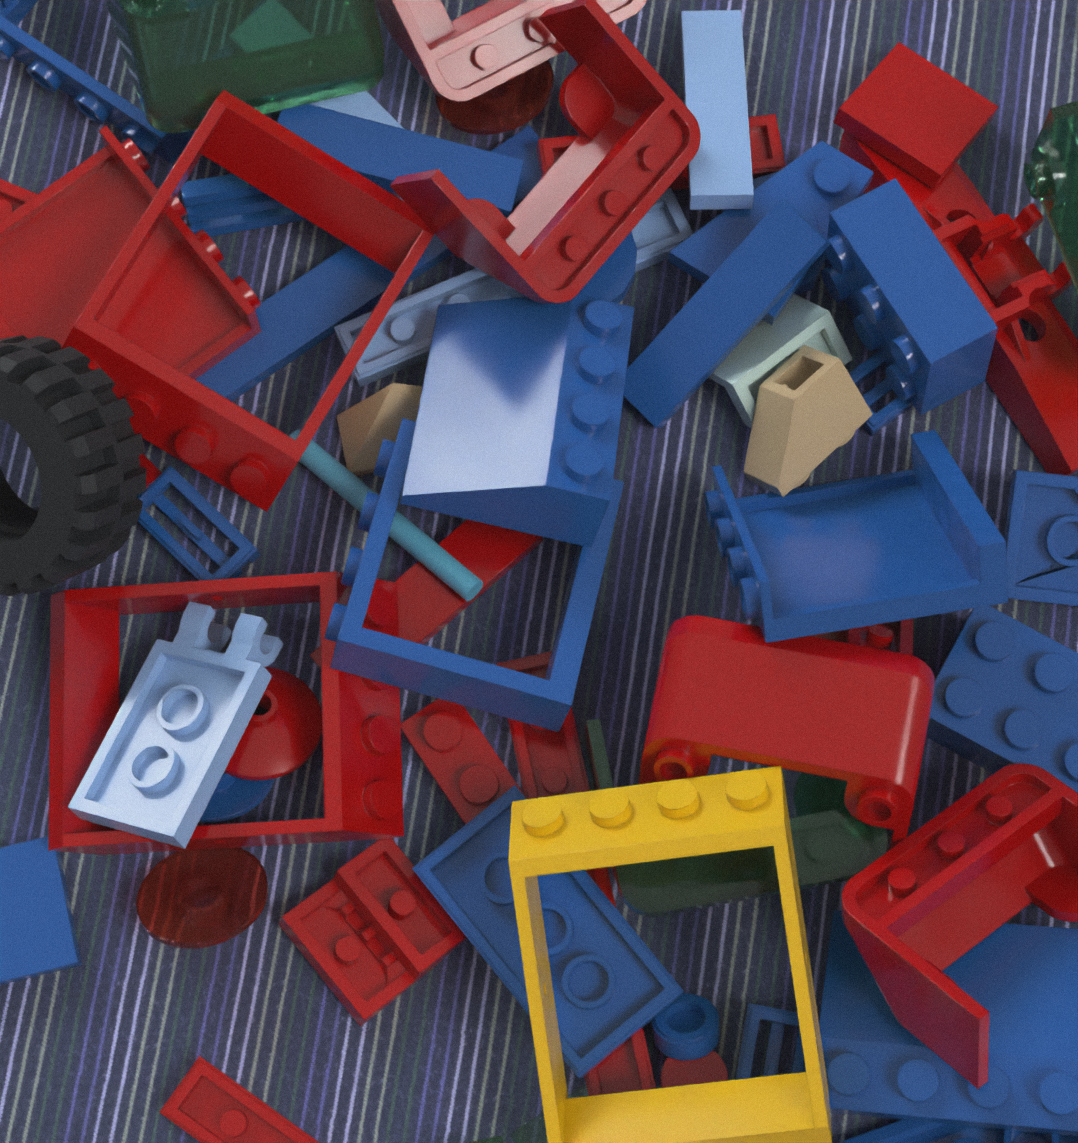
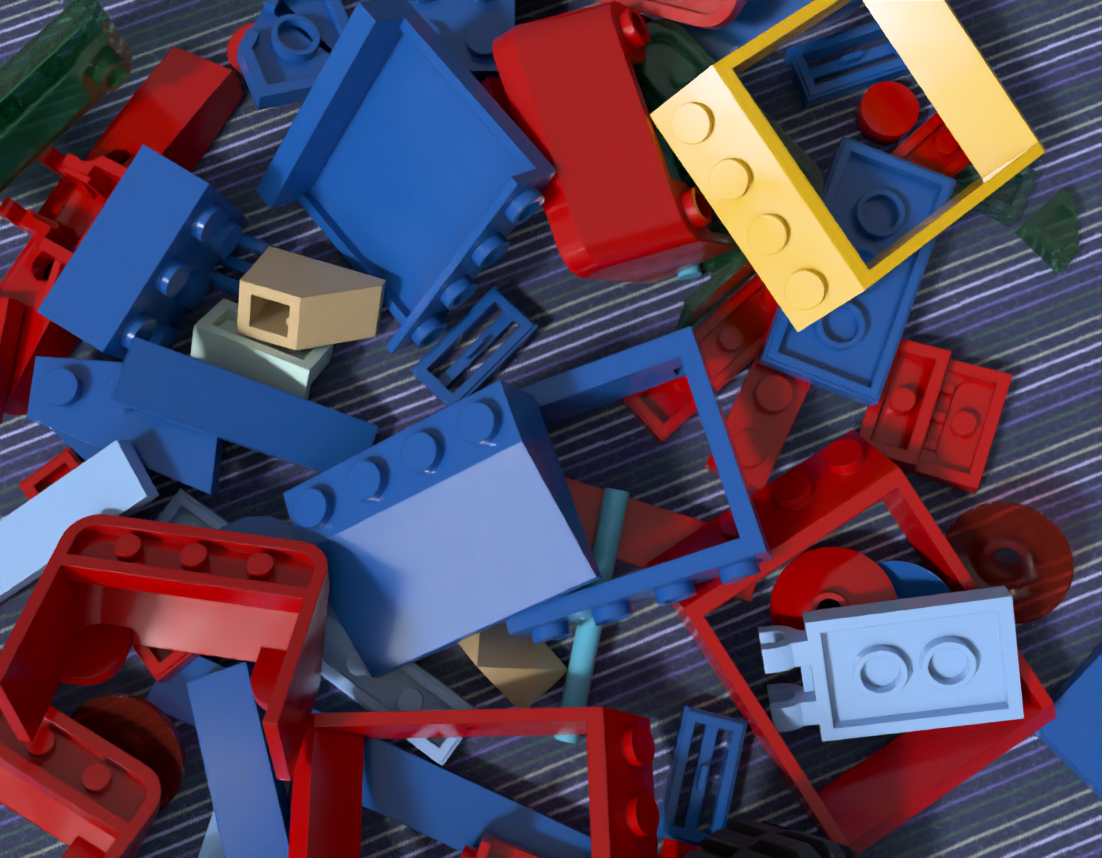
camera: 125 degrees left, 5 degrees up
blue tile [652,993,720,1061] -> none
none -> blue tile [410,286,538,408]

